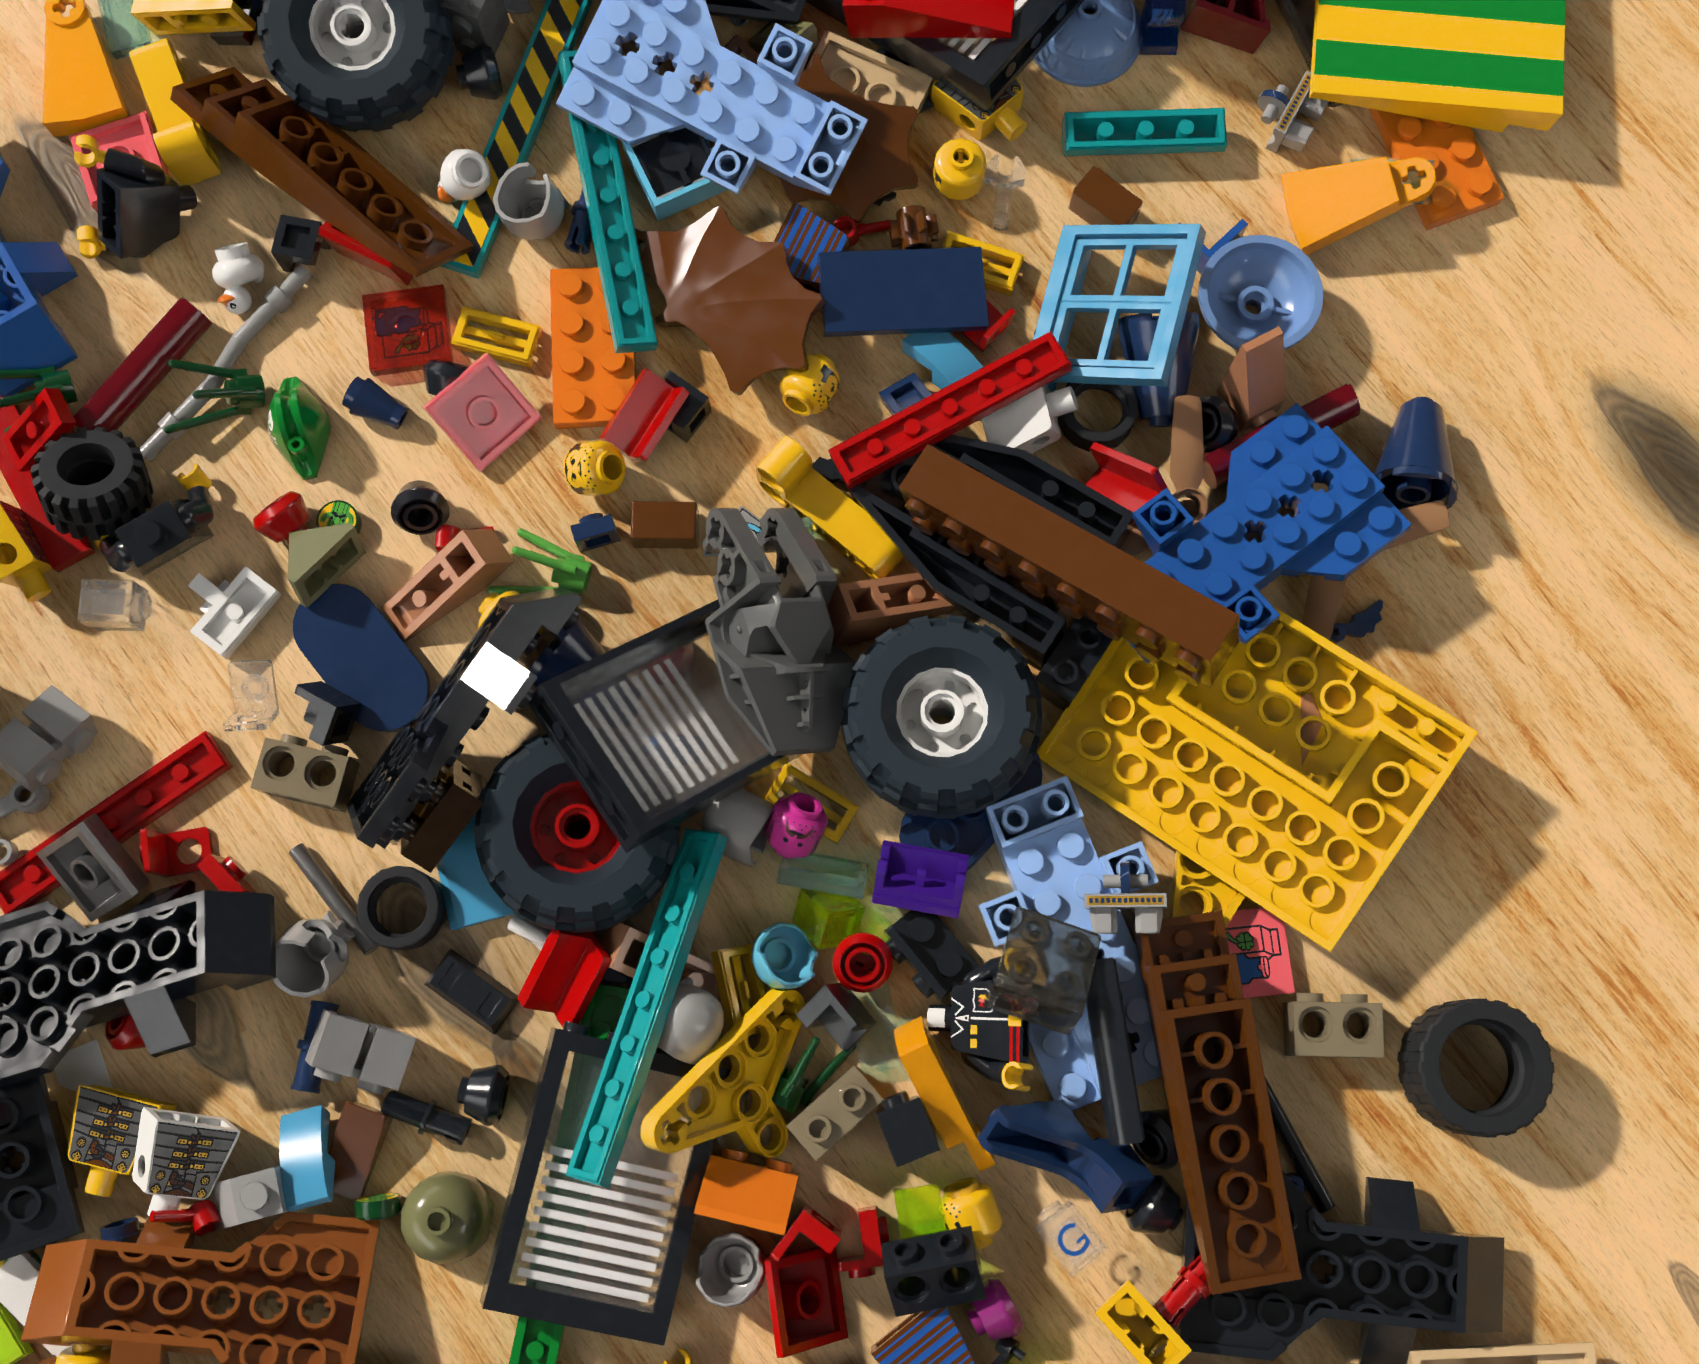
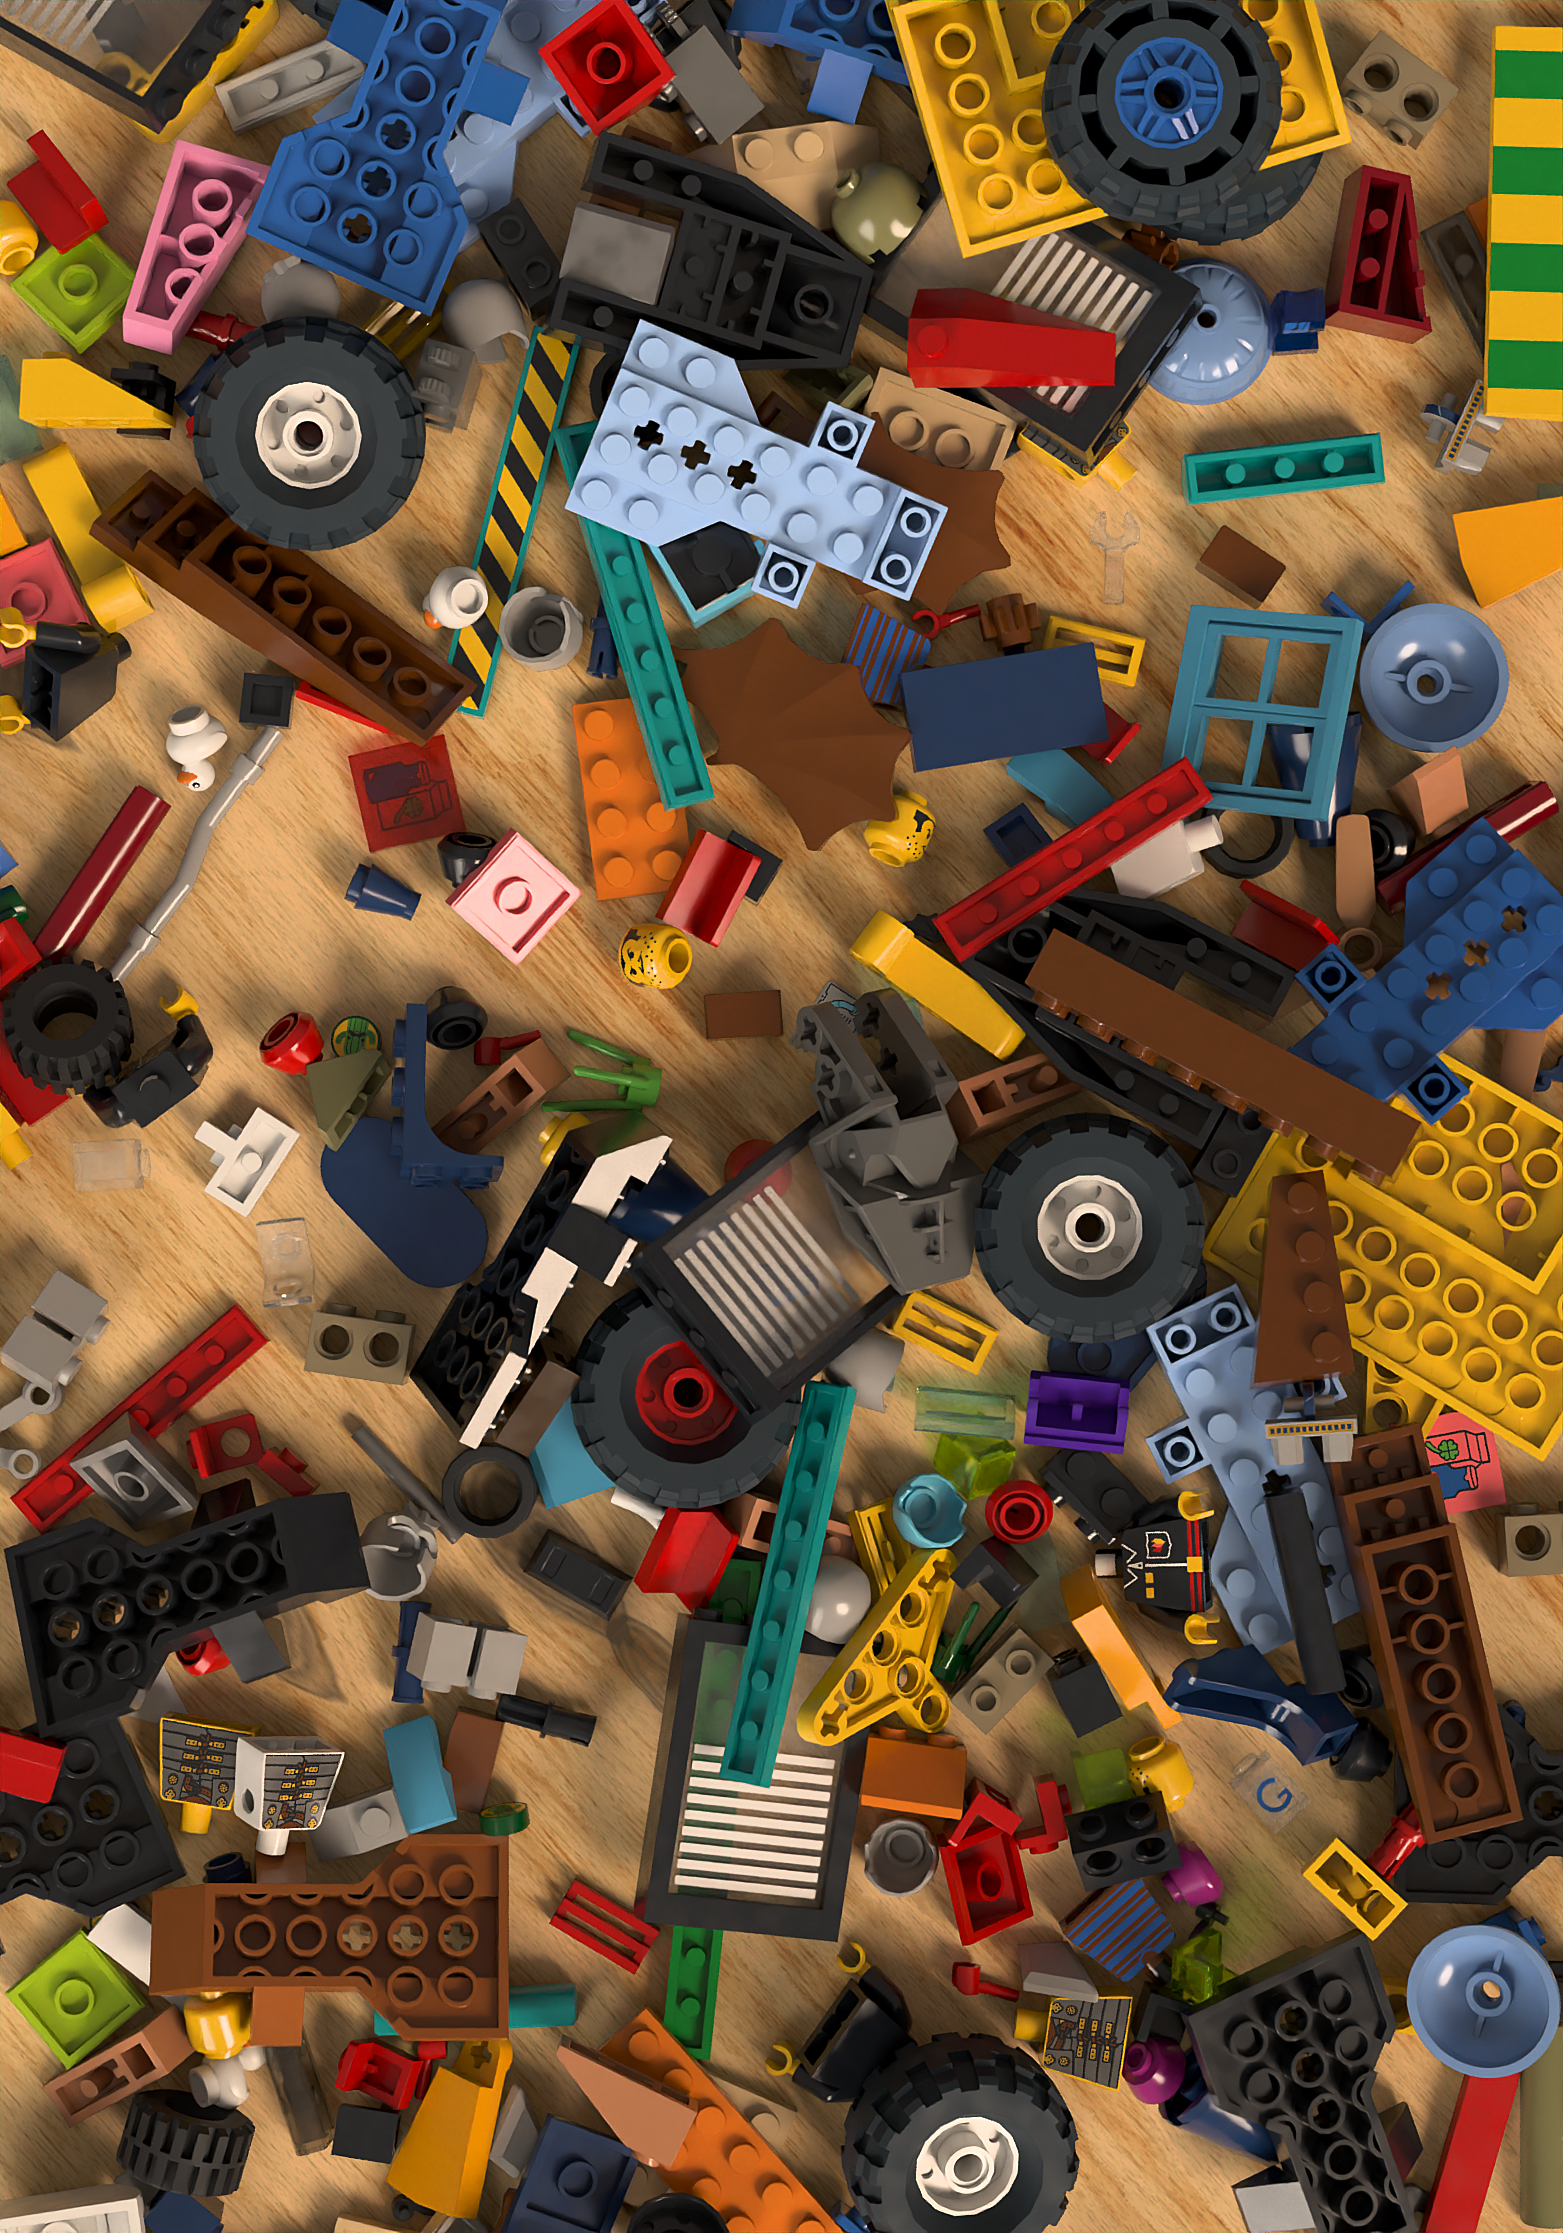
camera: 10 degrees left, 10 degrees up
red hand [150,1199,221,1236] -> none
dark green plant [164,359,265,434] -> none
green hat [267,376,331,480] -> none
black panel [294,681,362,746] -> none
olive cylinder [401,1171,494,1264] -> none
yellow tile [451,306,543,368] -> none
black cone [456,43,503,100] -> none
black cone [457,1064,510,1126] -> none
dark blue plate [570,513,620,553] -> none
dark pink head [765,792,828,859] -> none
yellow head [933,138,987,201] -> none
clear smoke bracket [983,907,1101,1035] -> none
black bar [1265,1077,1336,1213] -> none
none -> dark blue bracket [390,1003,504,1190]
none -> red tile [549,1878,661,1975]
none -> reddish brown wedge [1249,1170,1355,1390]

